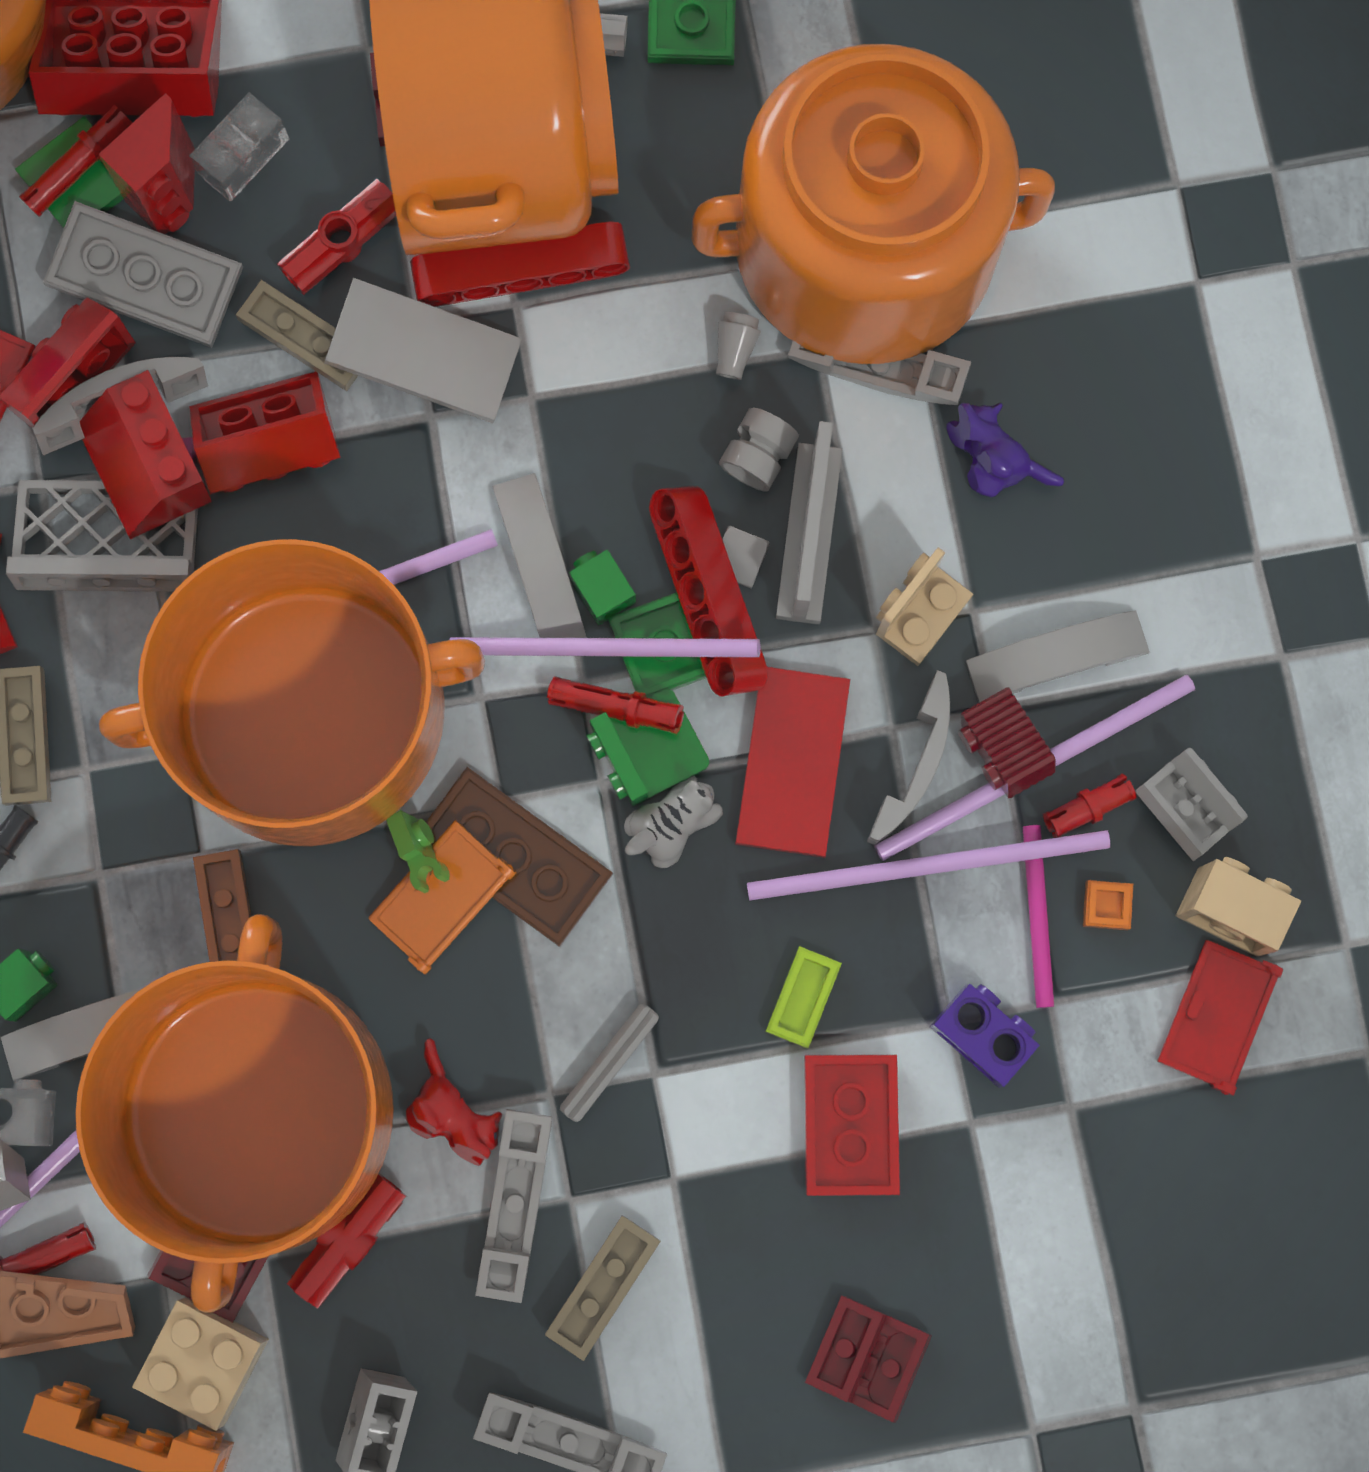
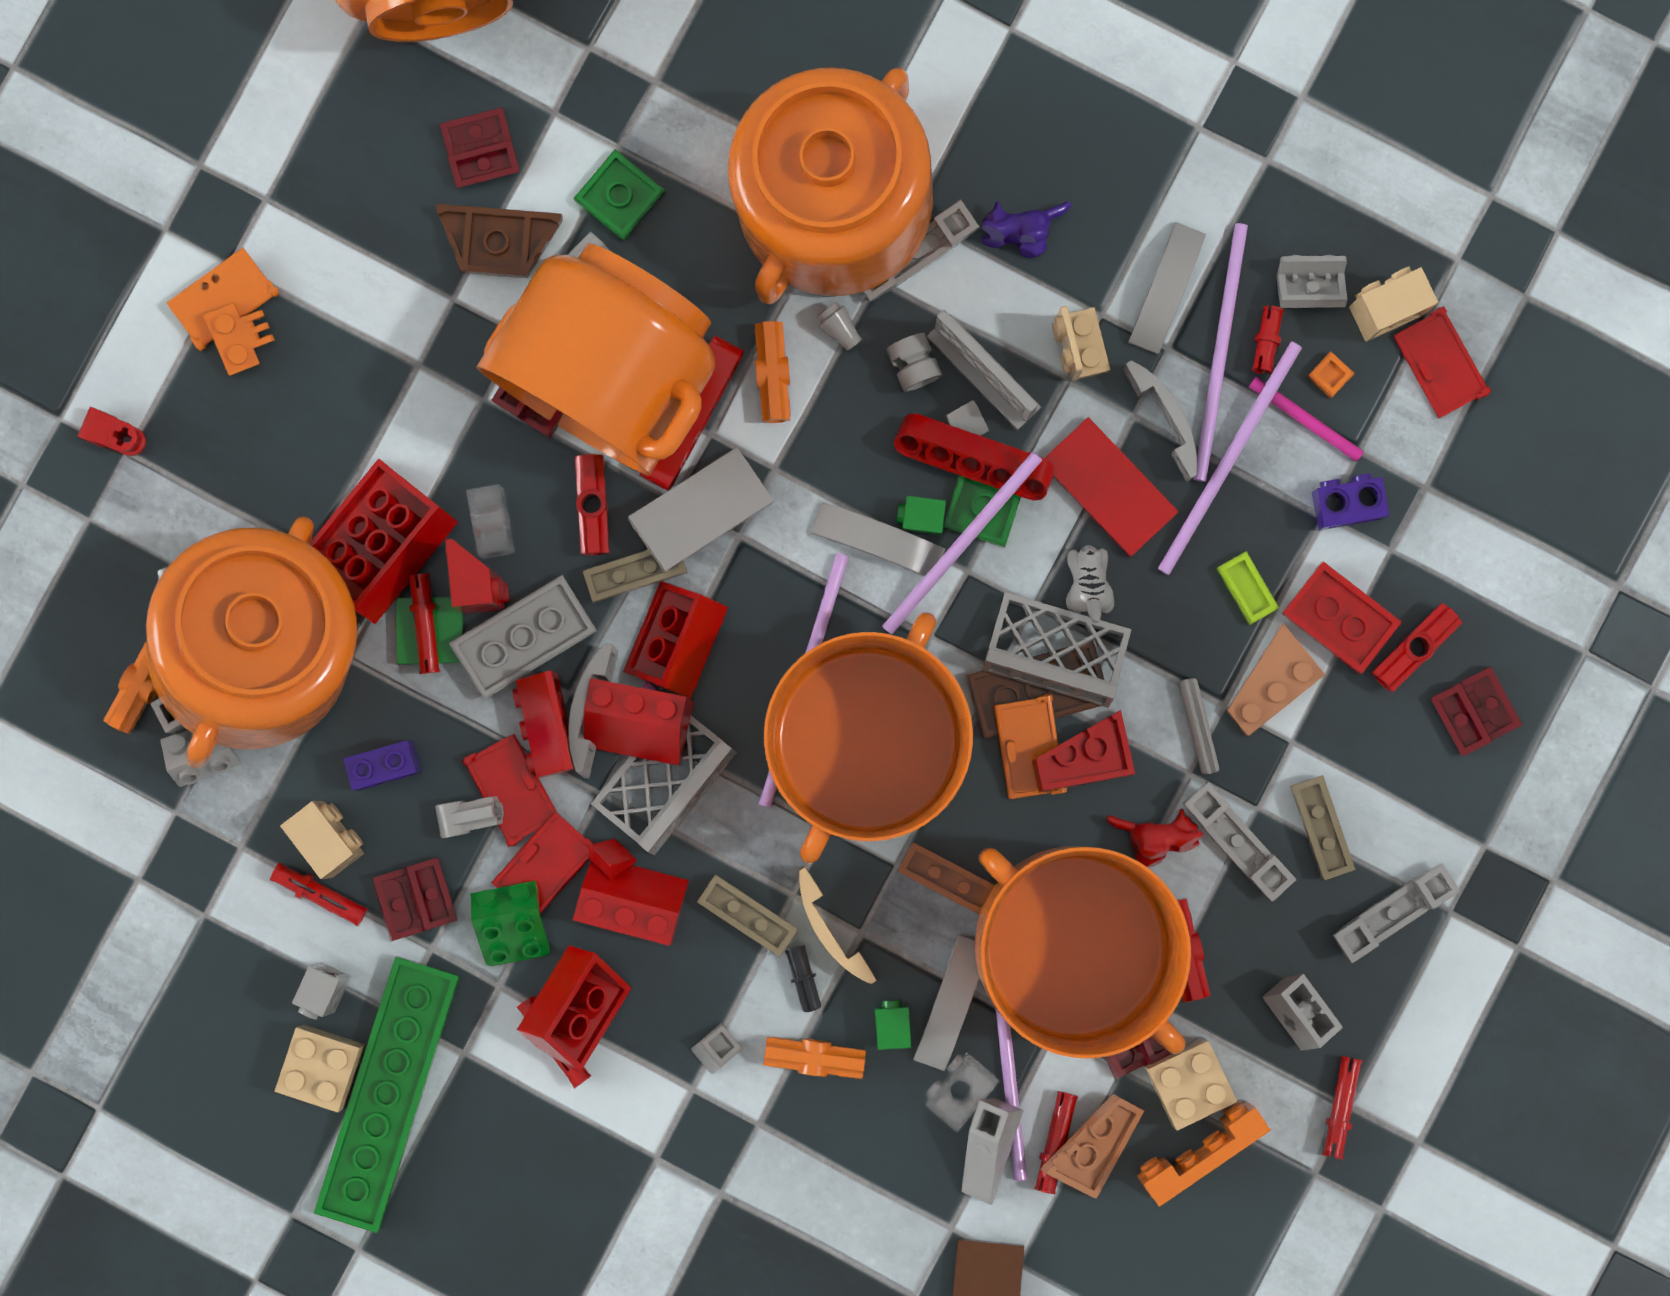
camera: 45 degrees left, 5 degrees up
bright green plate [386,810,450,893] -> none
red pin [547,676,684,734] -> none
green bracket [586,689,709,808] -> none
dark red brick [958,687,1056,798] -> none
none -> orange piece [755,321,791,423]
none -> tan slope [799,867,877,984]
none -> light grey fence [982,592,1132,708]
none -> red wing [1032,710,1135,793]
none -> nougat wing [1226,623,1325,737]
none -> red piece [1371,603,1463,693]

